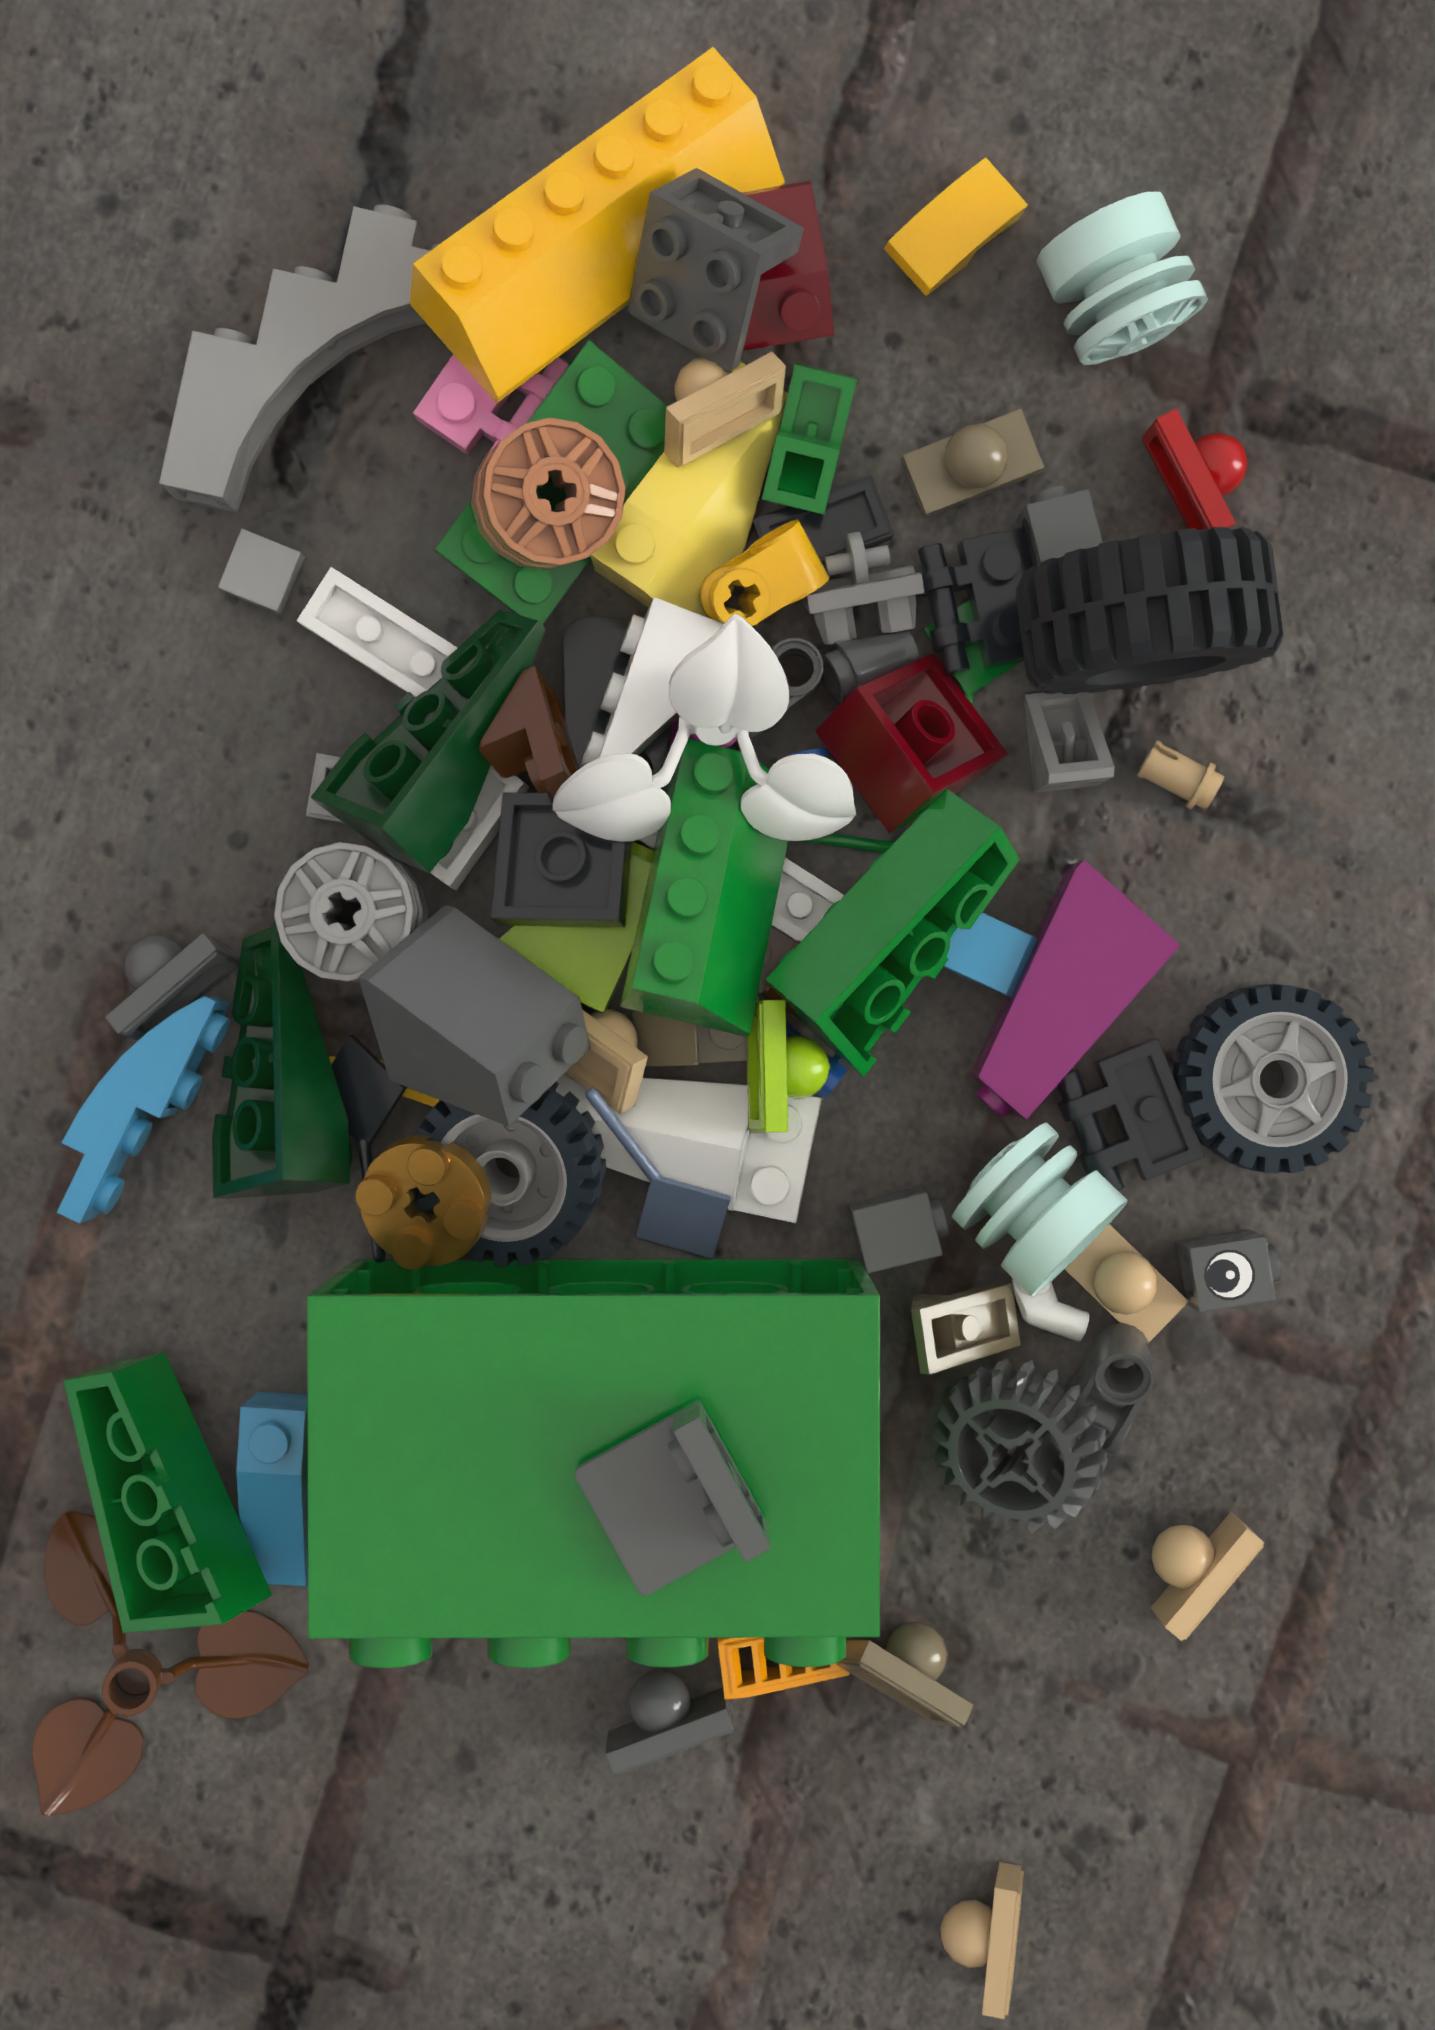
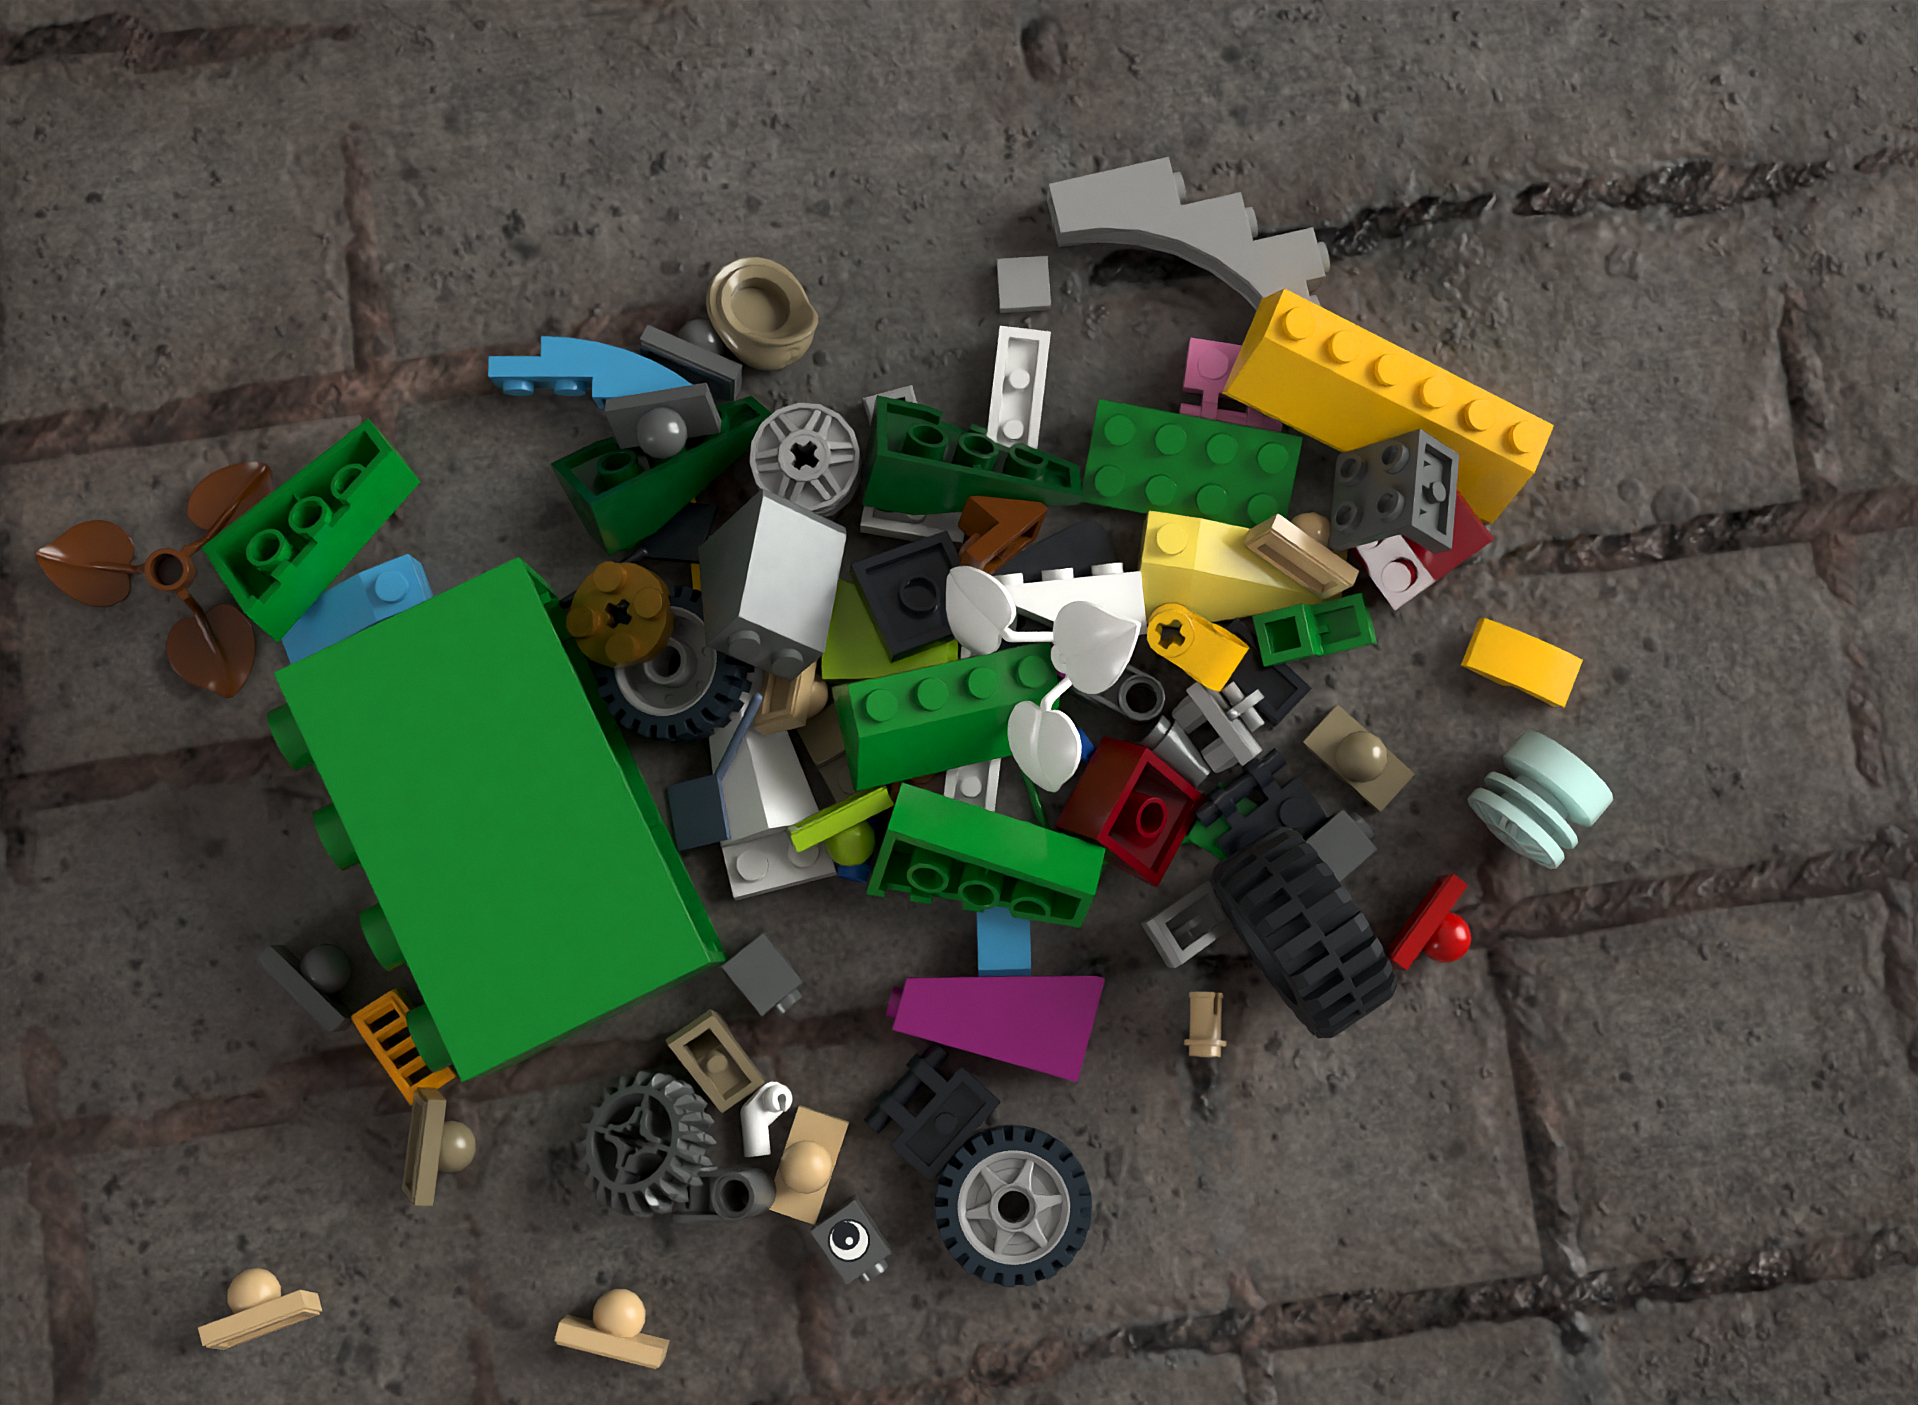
camera: 60 degrees right, 5 degrees down
nougat wheel [471,418,626,570] -> none
dark grey bracket [575,1399,771,1596] -> none
light aqua wheel [952,1122,1128,1297] -> none
none -> dark grey tile [604,383,721,459]
none -> dark tan piece [706,257,818,371]

